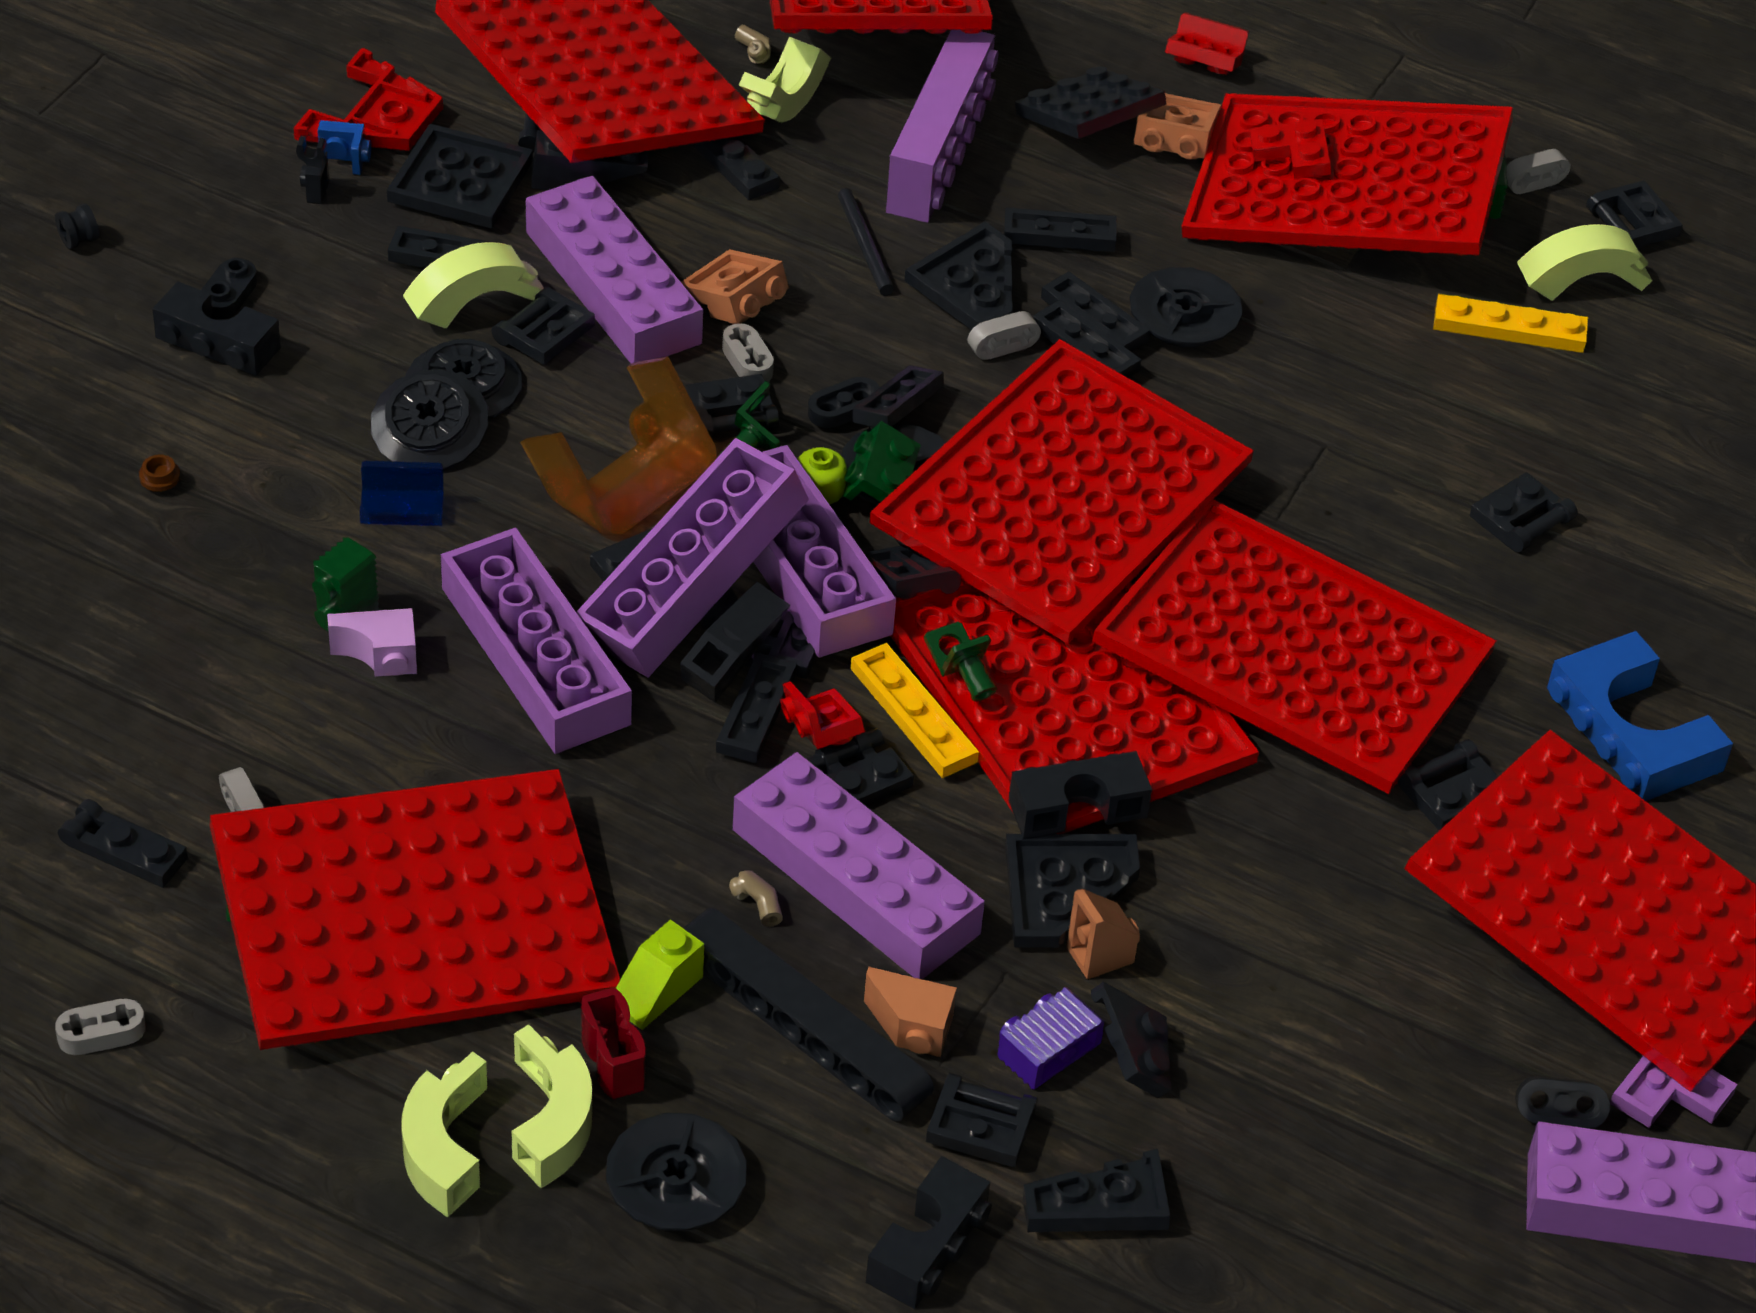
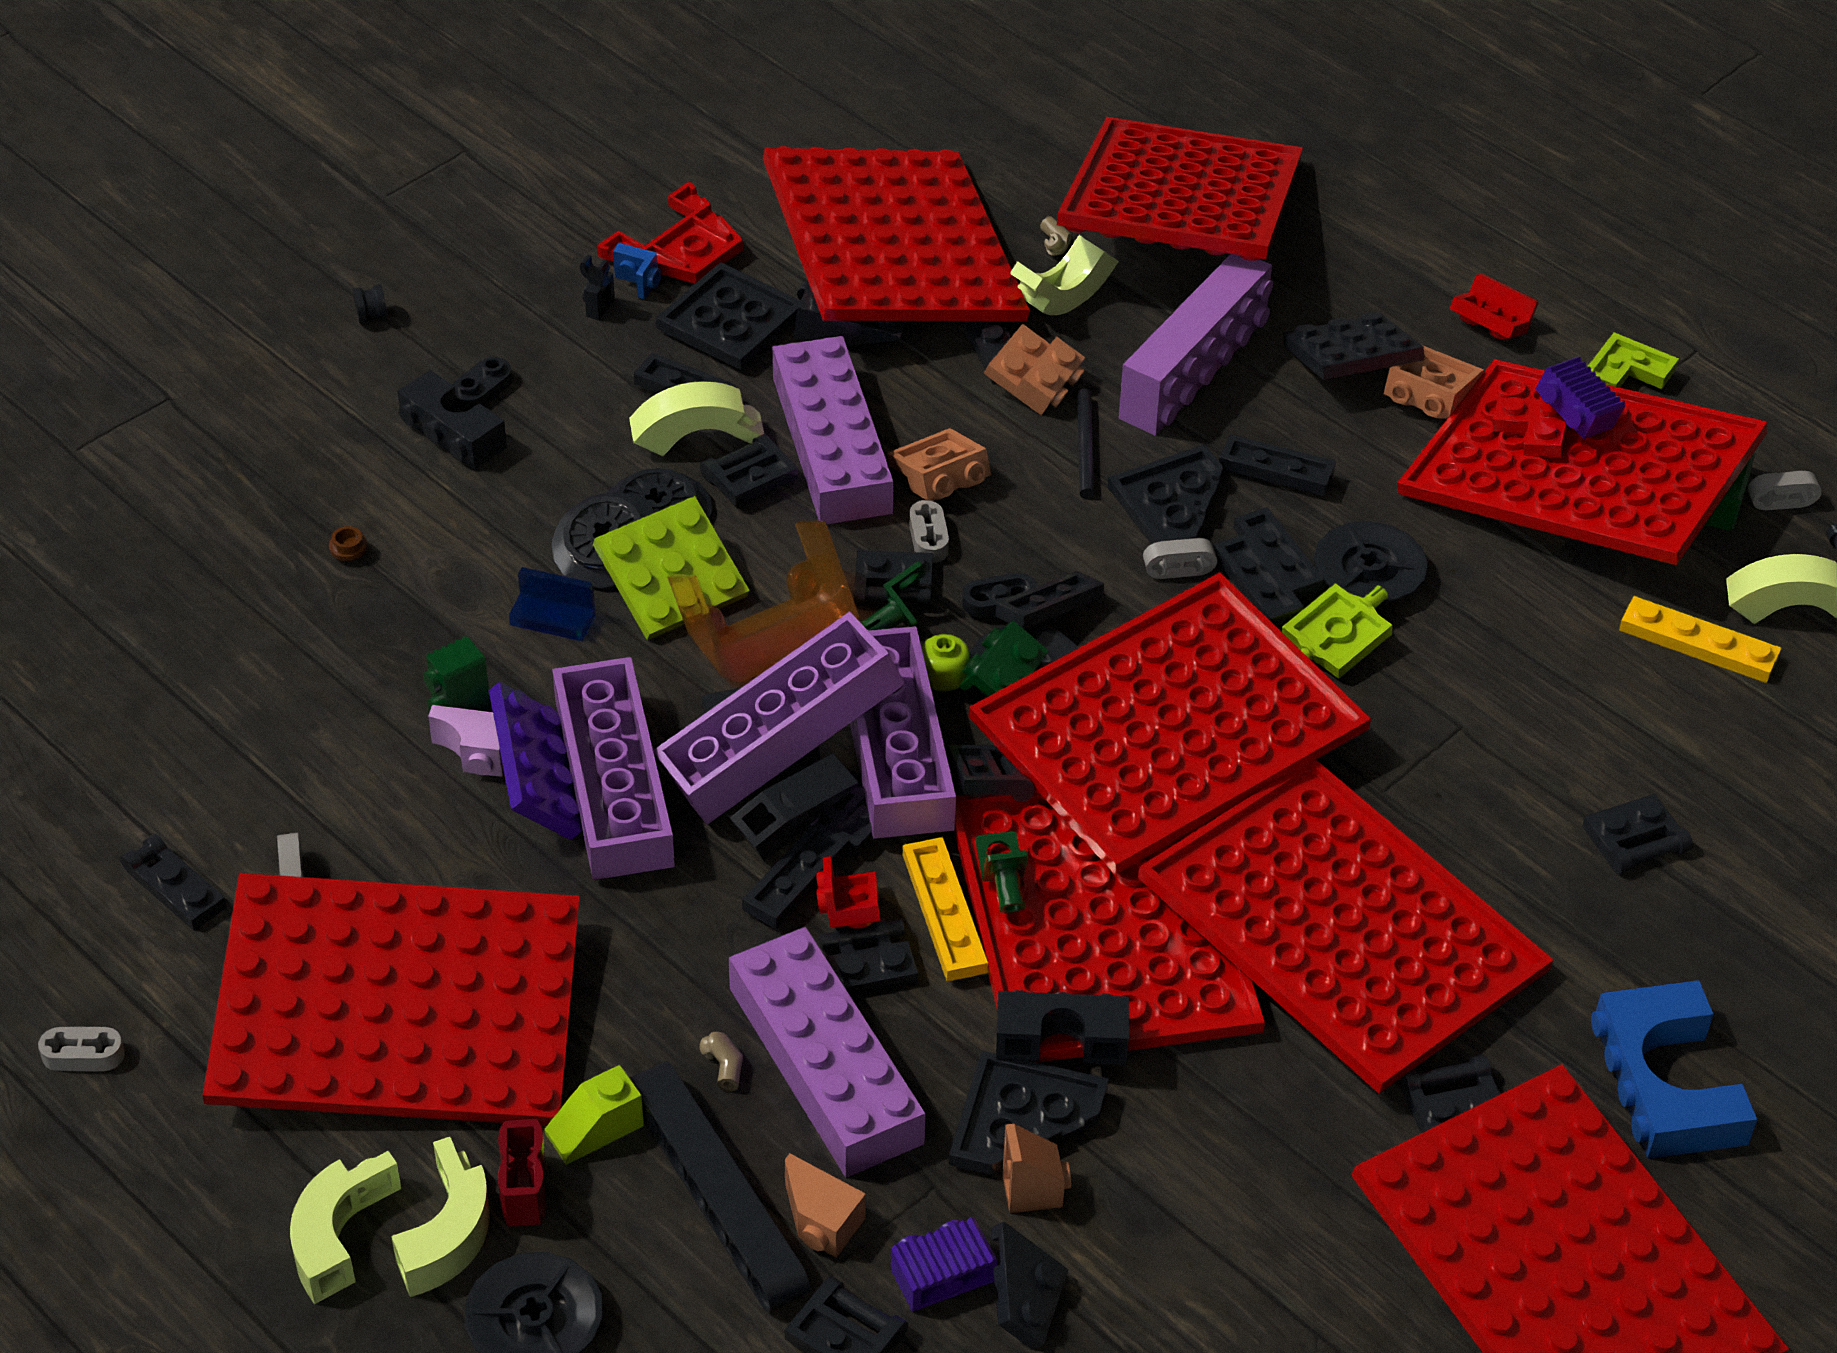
camera: 20 degrees right, 0 degrees up
none -> dark purple plate [489,681,582,840]
none -> lime plate [593,496,750,640]
none -> nougat plate [984,324,1085,416]
none -> lime plate [1282,583,1392,679]
none -> dark purple brick [1535,357,1625,440]
none -> lime plate [1587,332,1679,389]

